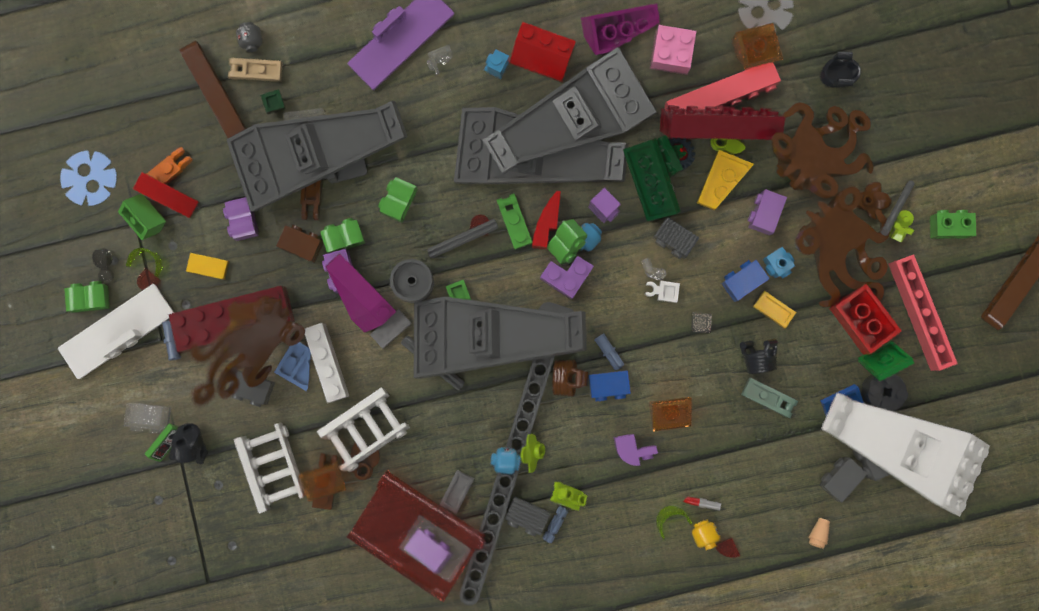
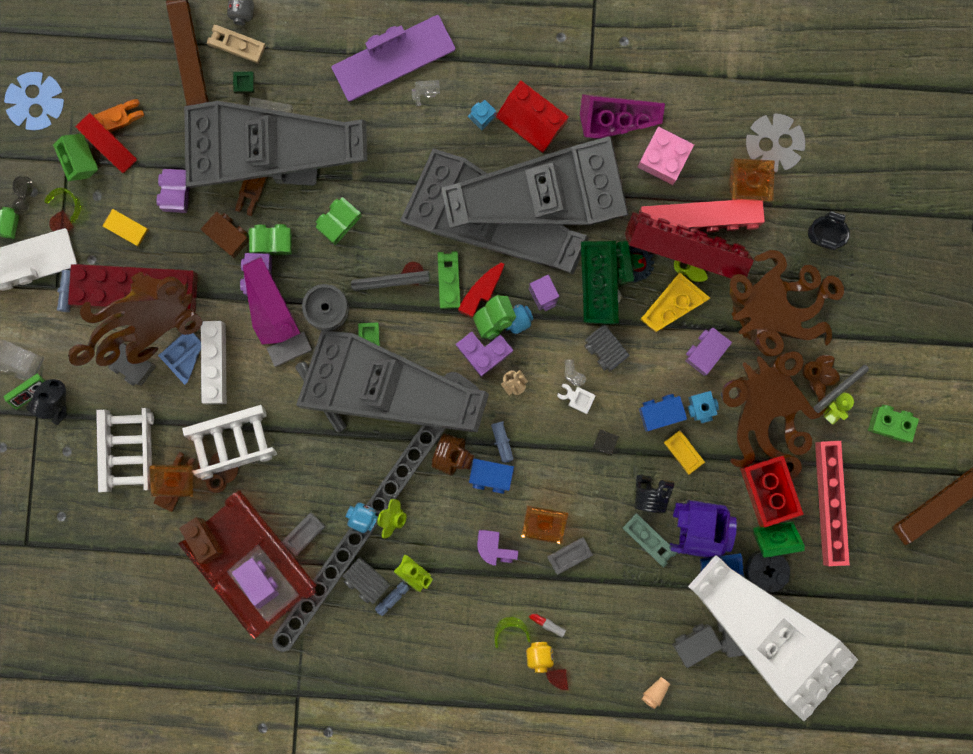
camera: 15 degrees right, 0 degrees up
none -> reddish brown brick [179,517,224,564]
none -> tan gear [501,370,528,395]
none -> flat silver tile [547,537,593,575]
none -> dark purple piece [669,500,737,558]

